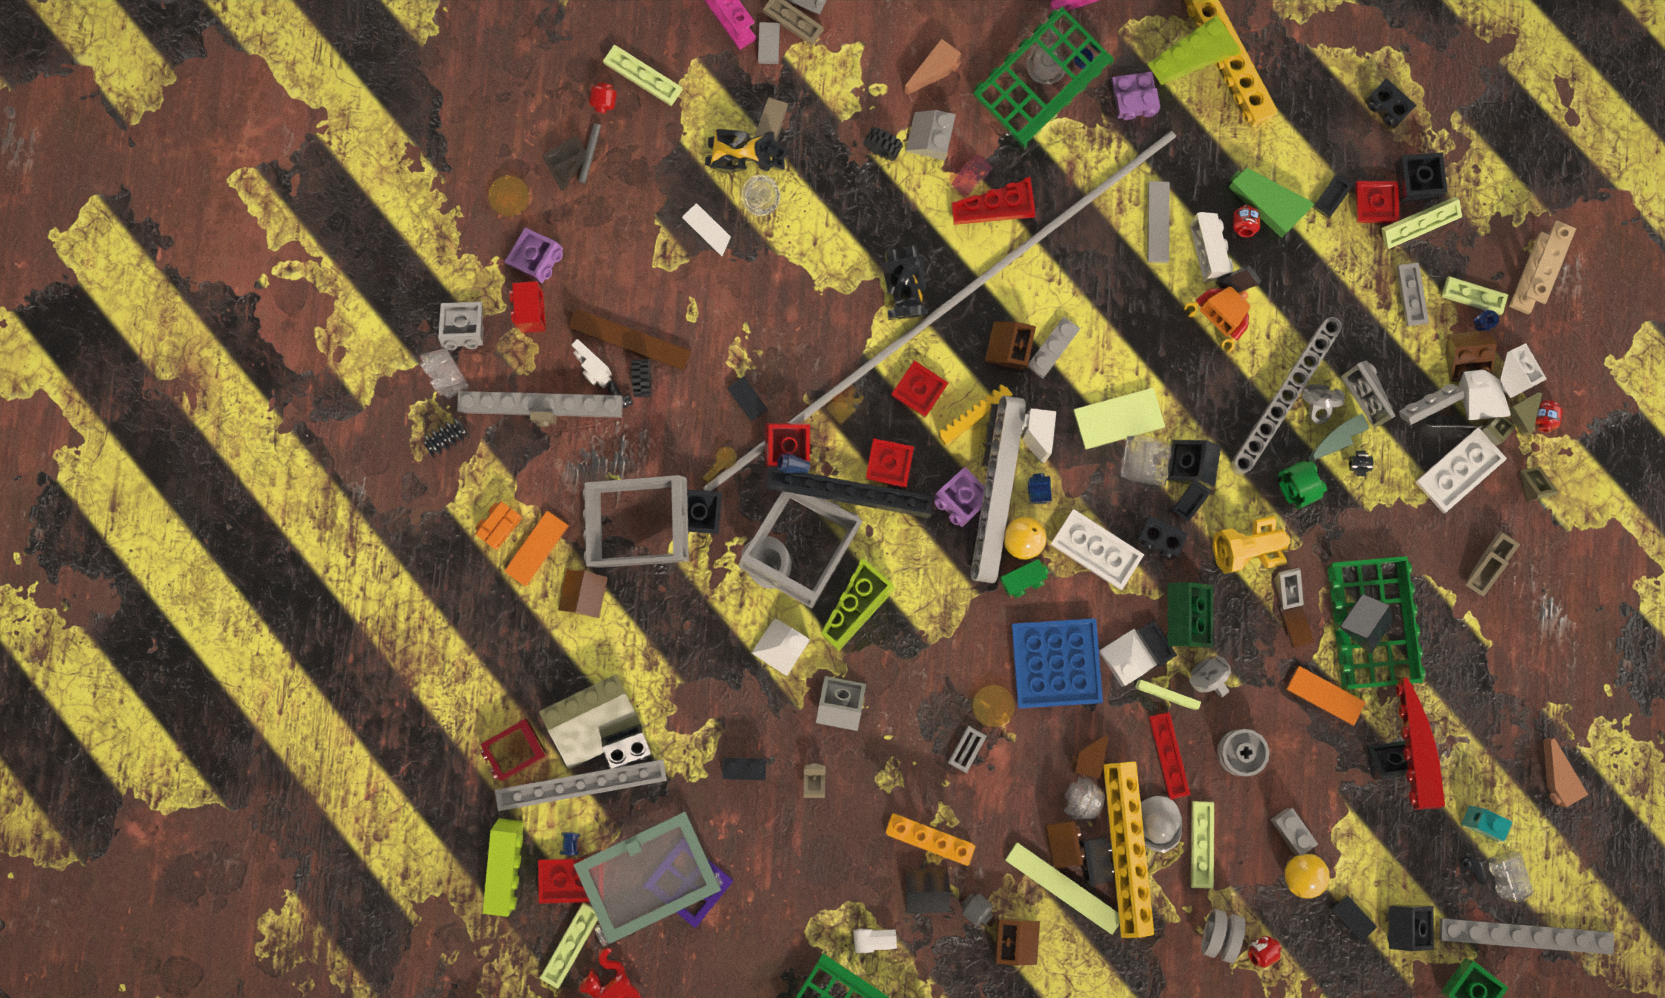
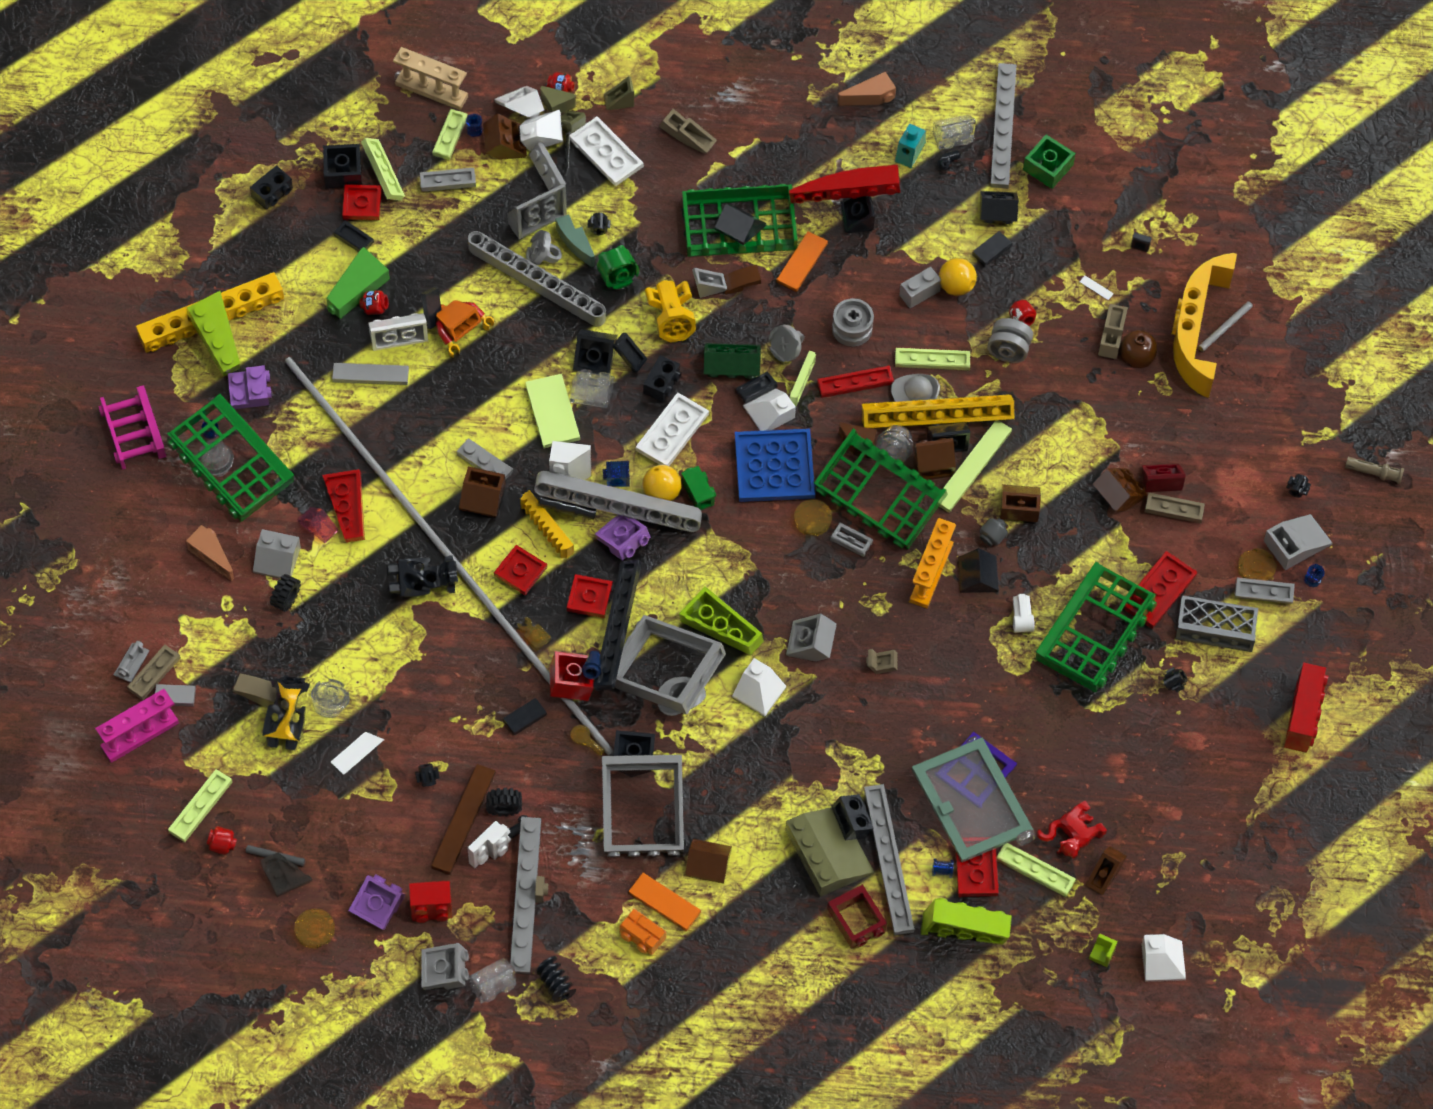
camera: 90 degrees left, 20 degrees down
black brick [723,758,767,780] -> none
none -> black gear [415,763,440,787]
none -> green window [814,428,948,550]

